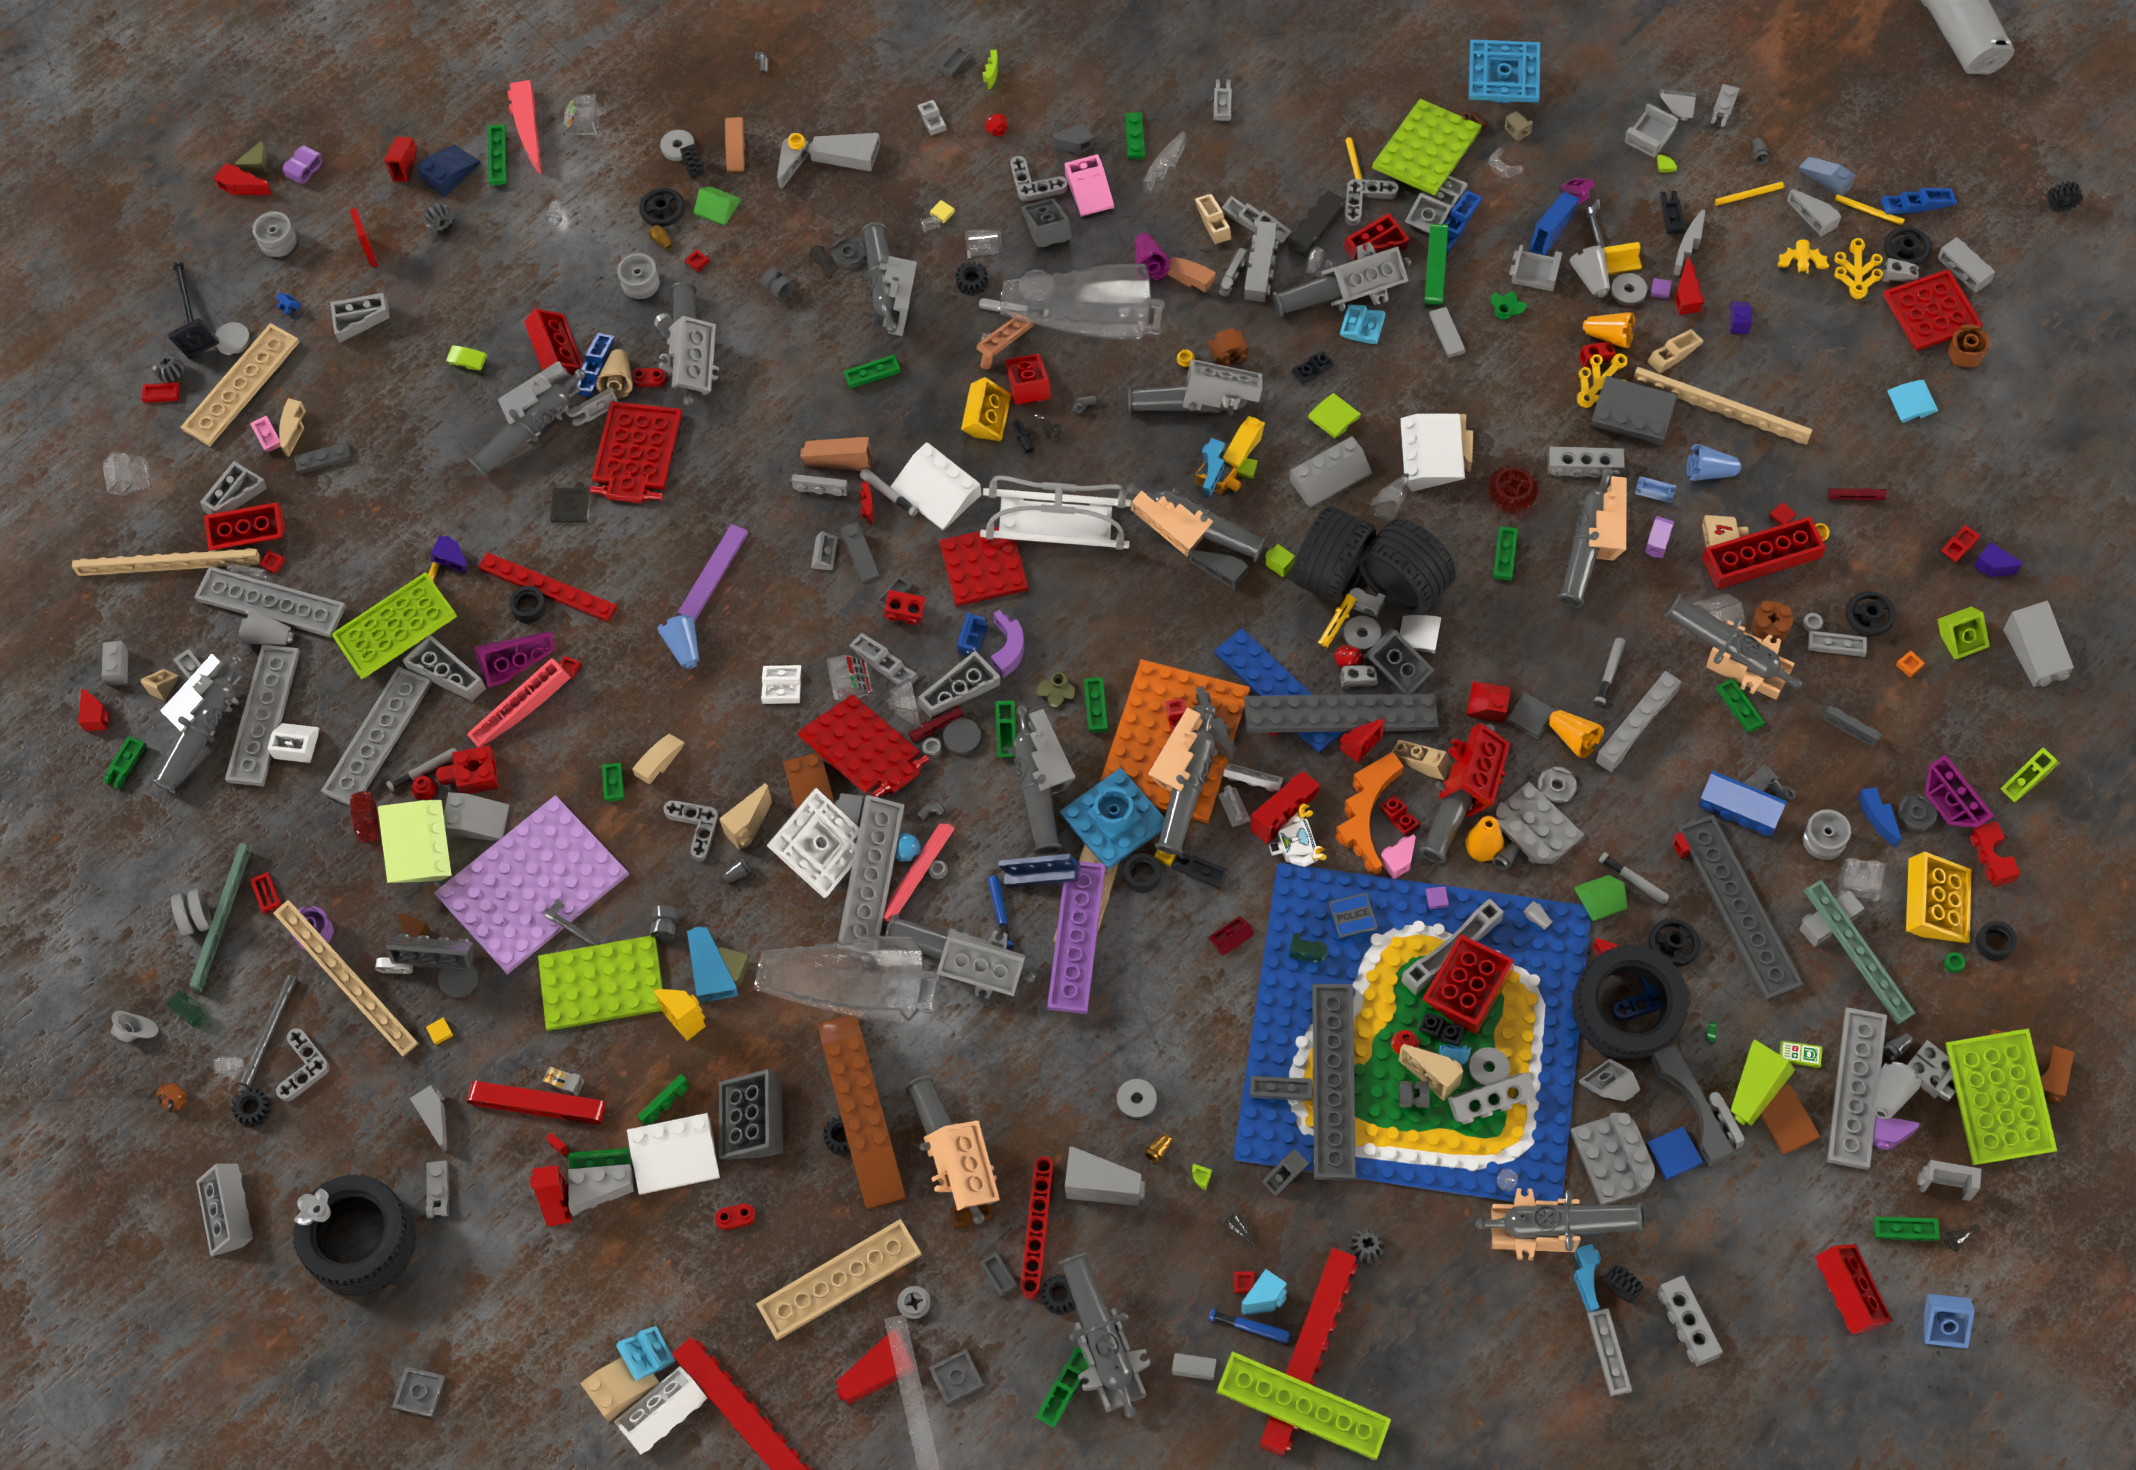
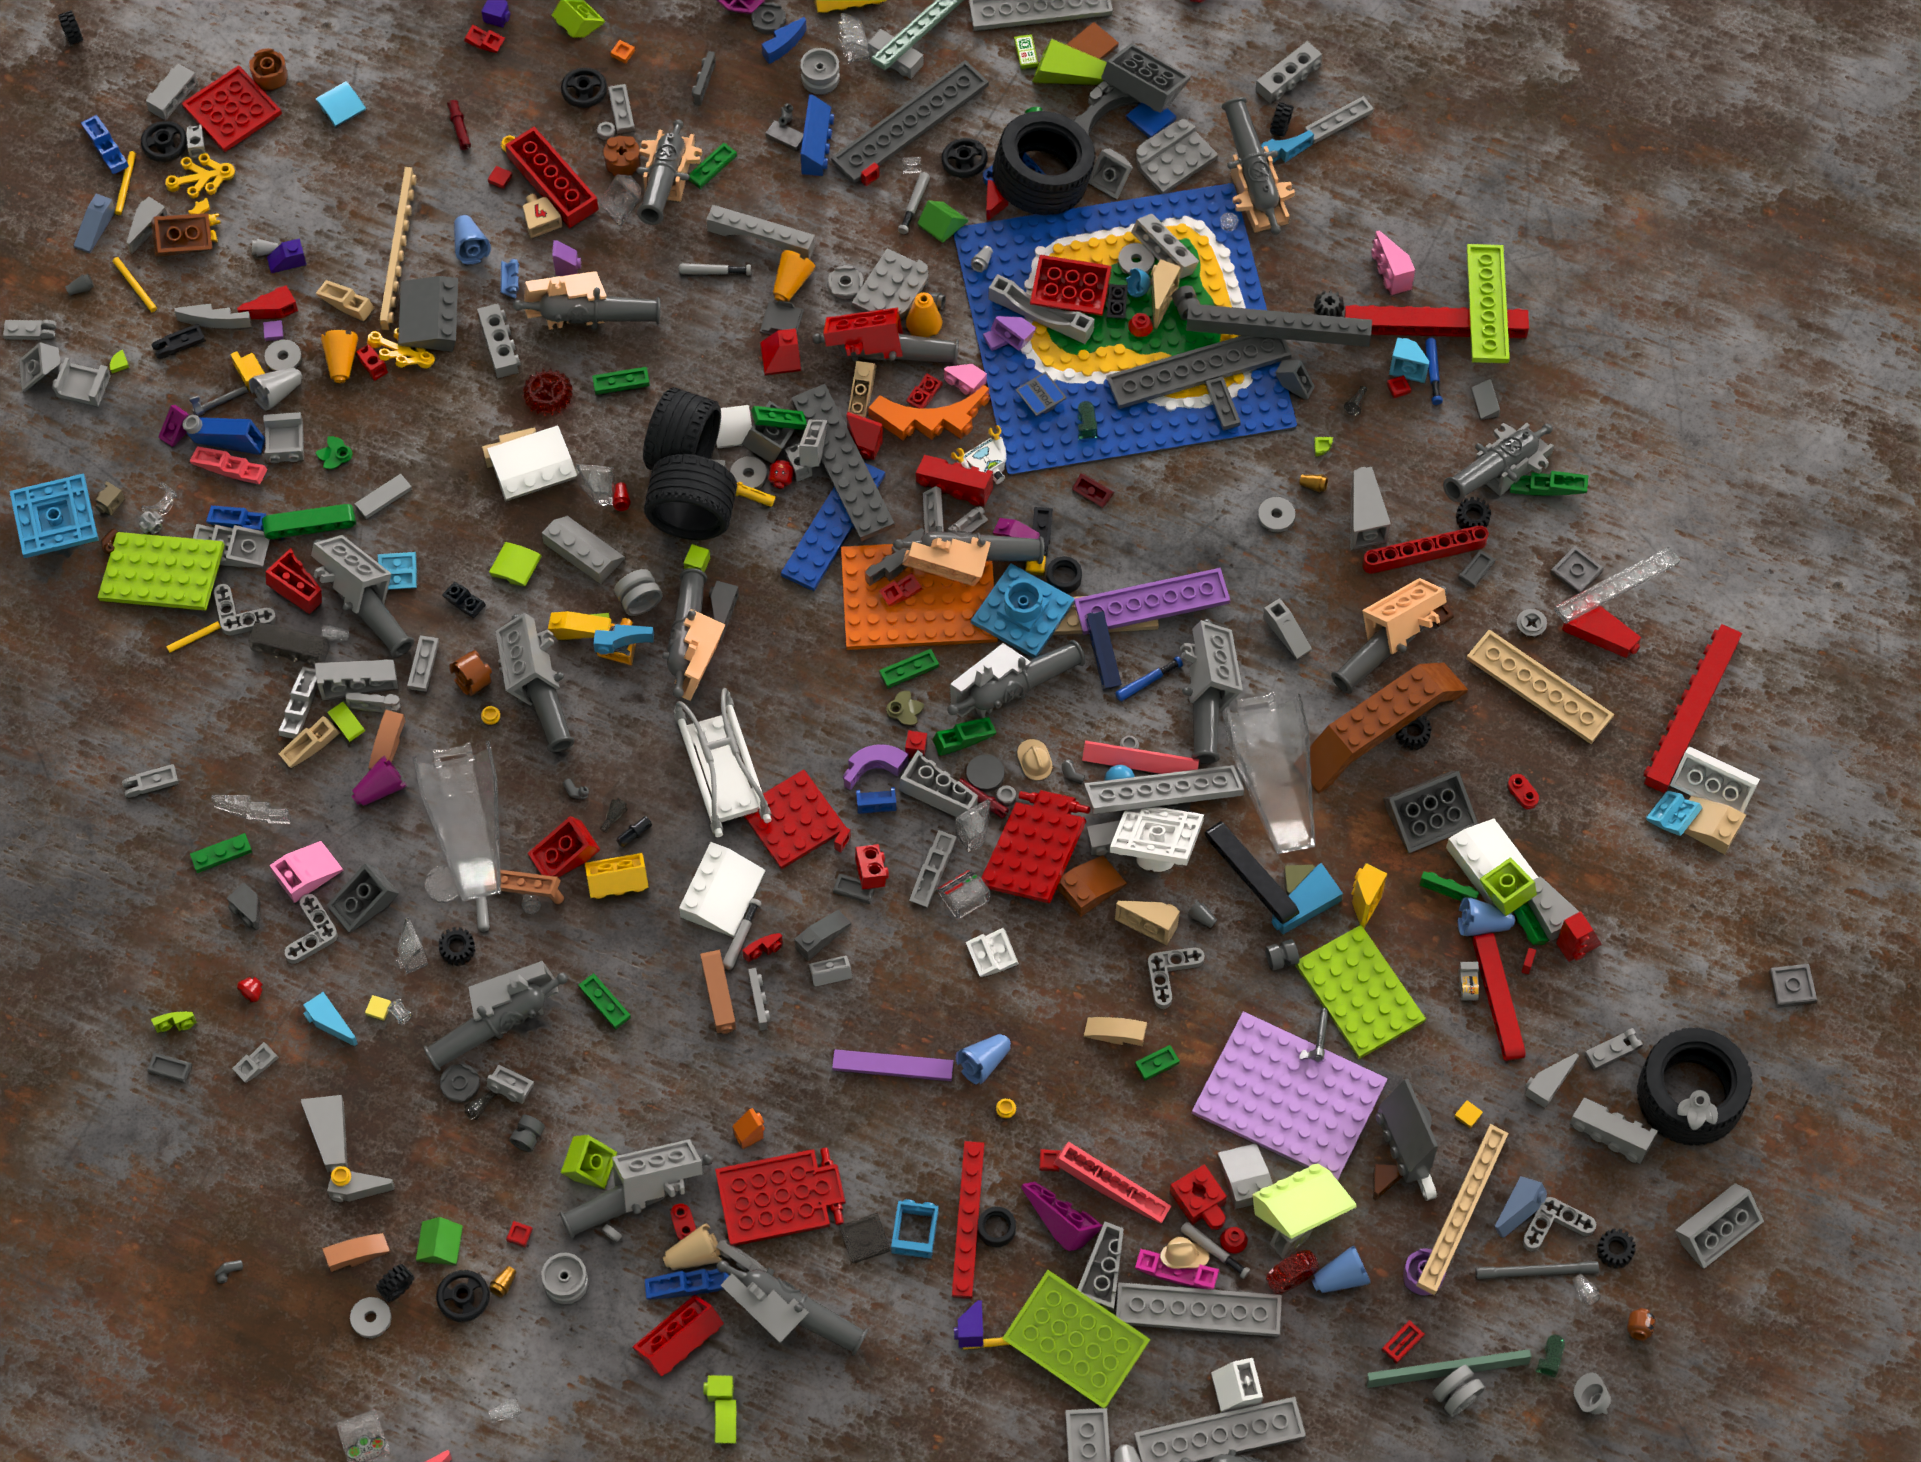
camera: 115 degrees left, 0 degrees up
none -> light grey gear [139,511,163,534]
none -> dark orange slope [151,213,212,257]
none -> light grey tile [183,415,202,434]
none -> coral slope [189,446,268,485]
none -> light grey cone [252,239,278,257]
none -> medium azure slope [303,992,358,1046]
none -> lime slope [327,702,365,742]
none -> light grey plate [407,635,439,692]
none -> light grey bracket [487,1065,534,1104]
none -> lime slope [561,1135,617,1189]
none -> red cone [612,483,631,511]
none -> light grey wheel [614,569,663,616]
none -> lime brick [703,1375,734,1402]
none -> orange slope [732,1108,765,1150]
none -> green plate [751,406,807,430]
none -> light grey slope [799,419,827,468]
none -> red tile [834,826,851,853]
none -> dark azure window [891,1199,938,1259]
none -> clear tile [903,157,921,173]
none -> red brick [905,730,927,758]
none -> medium lavender slope [990,316,1036,351]
none -> magenta slope [993,518,1040,539]
none -> yellow plate [996,1099,1016,1118]
none -> tan piece [1017,739,1053,781]
none -> dark grey slope [1101,43,1191,113]
none -> dark pink slope [1135,1249,1219,1290]
none -> tan piece [1161,1237,1209,1269]
none -> dark grey brick [1186,303,1372,347]
none -> black beam [1204,821,1300,924]
none -> light grey slope [1263,598,1312,660]
none -> medium blue cone [1312,1246,1371,1293]
none -> bright pink slope [1371,231,1415,295]
none -> medium blue cone [1458,897,1515,936]
none -> lime slope [1480,857,1537,916]
none -> sand blue slope [1495,1176,1547,1238]
none -> light grey wedge [1570,1098,1658,1164]

